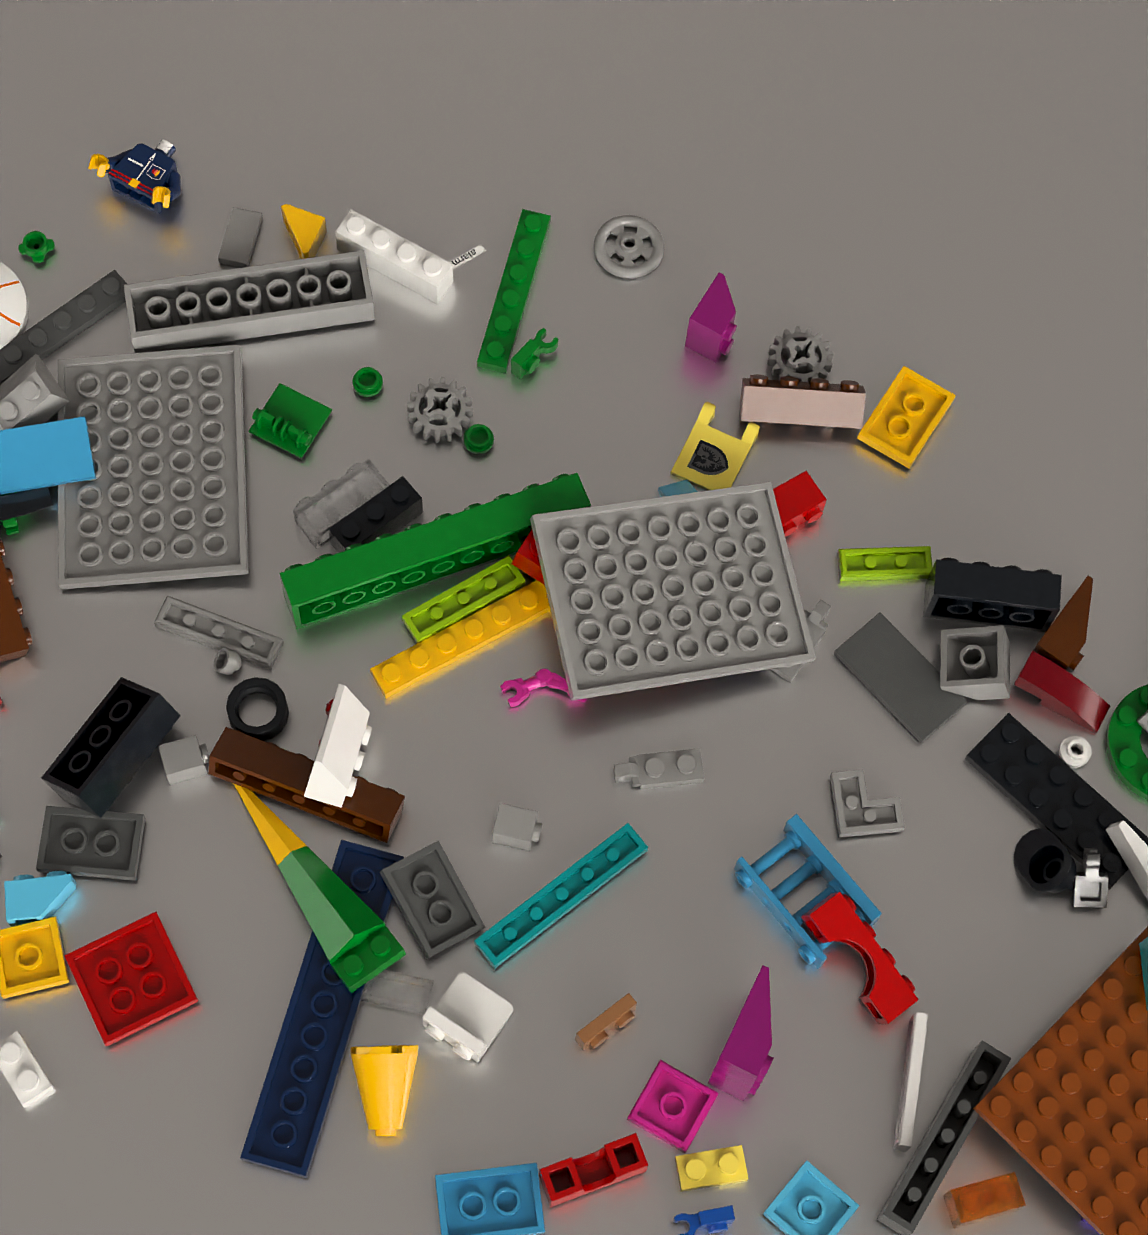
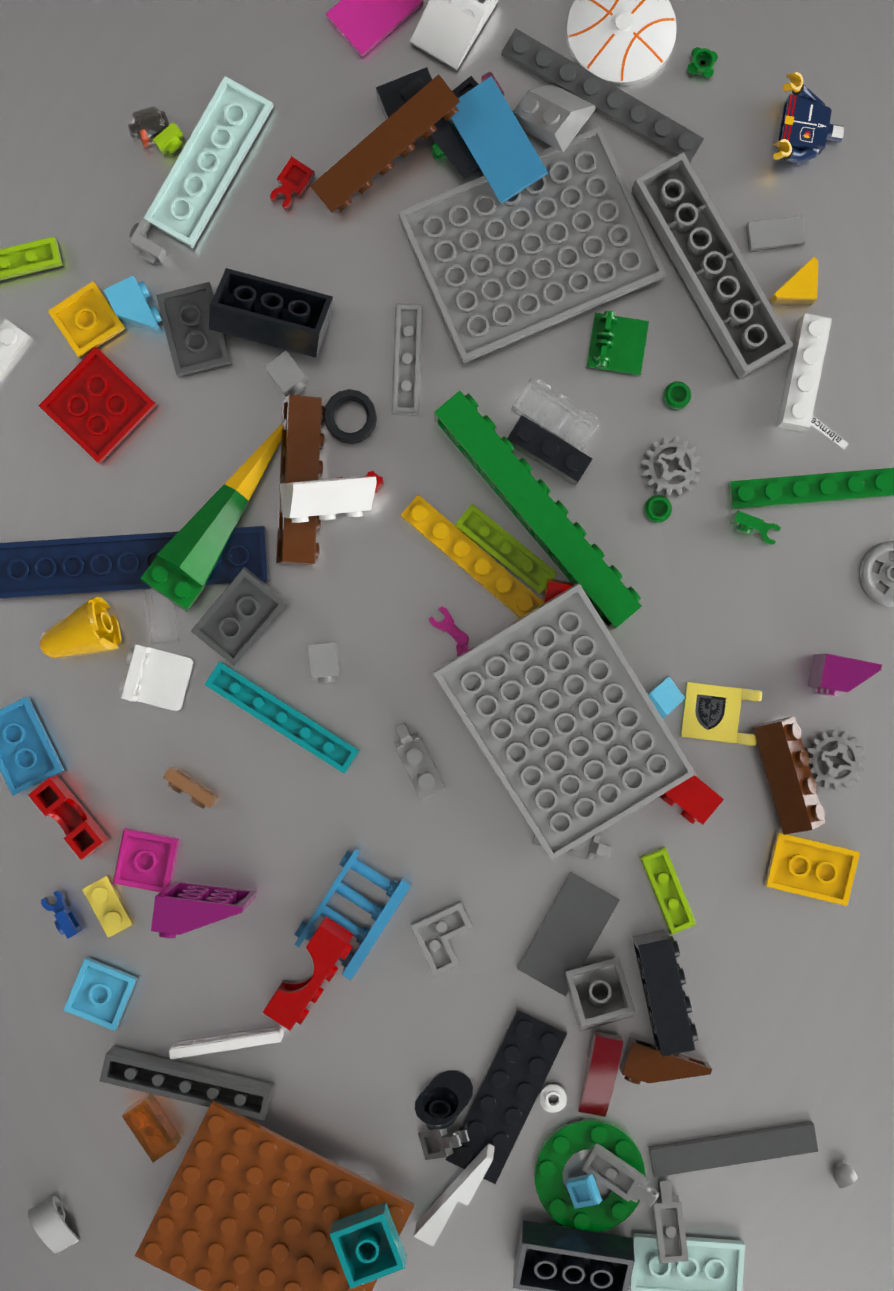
camera: 75 degrees right, 20 degrees up
light grey hinge [214,648,242,675] -> none

